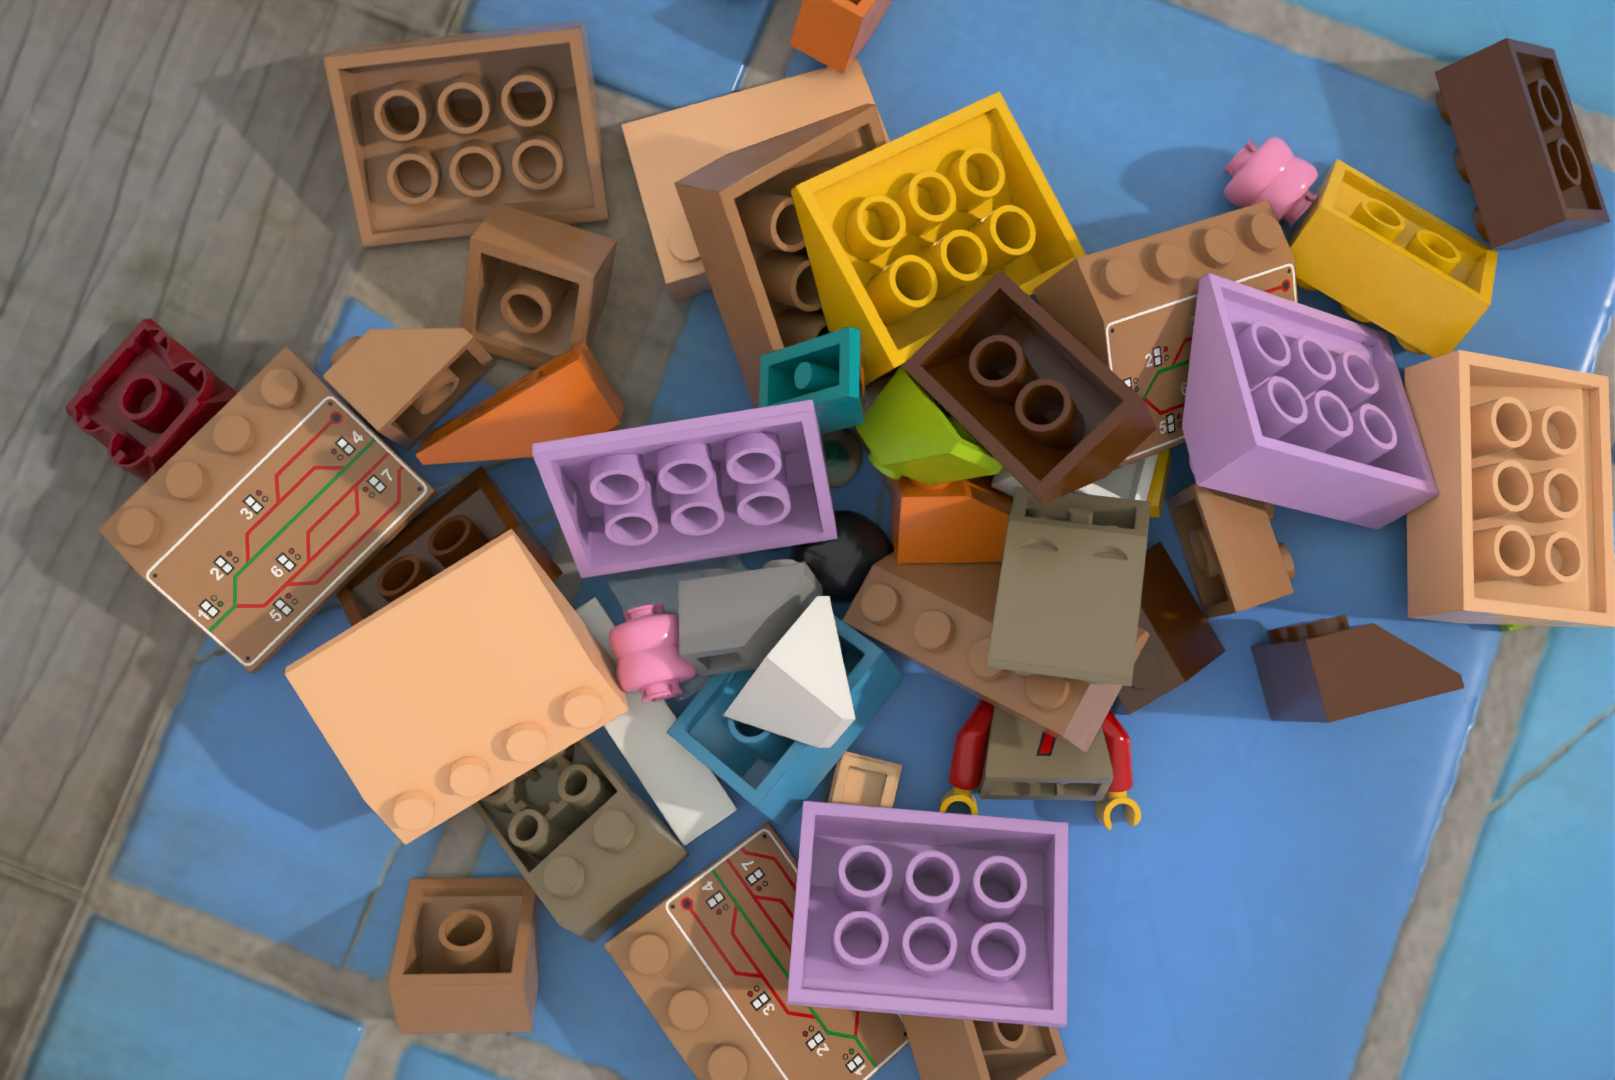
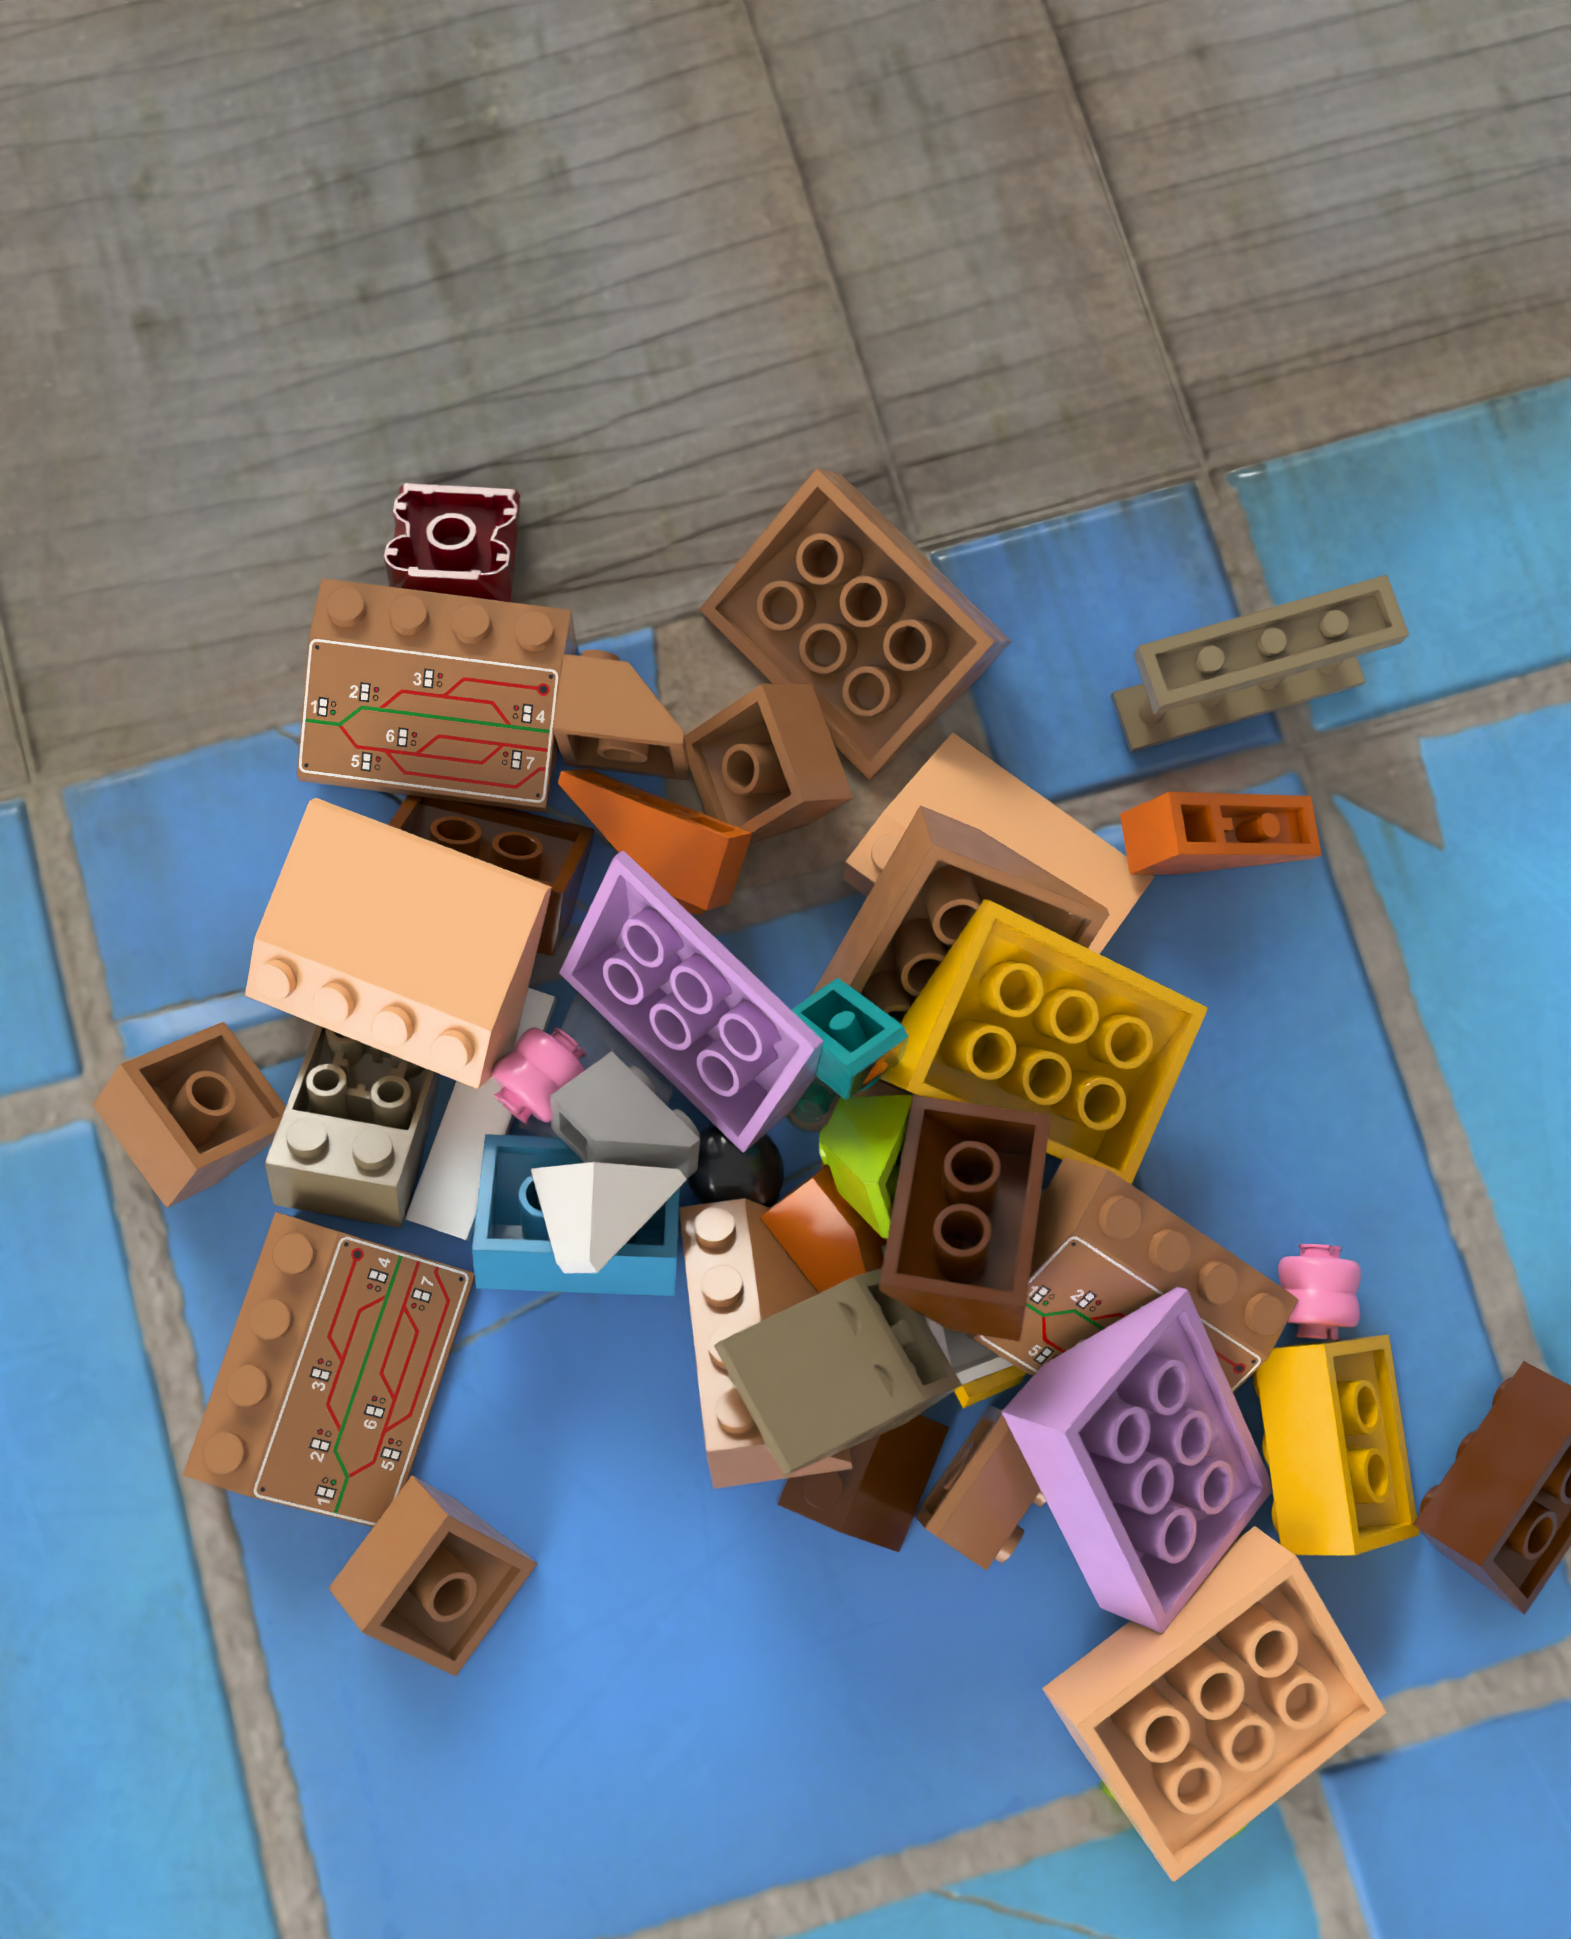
camera: 50 degrees right, 5 degrees down
lavender slope [787,801,1068,1028] -> none
light nougat tile [827,751,902,808] -> none
torso [939,700,1141,830] -> none
reddish brown slope [1251,614,1464,723] -> none

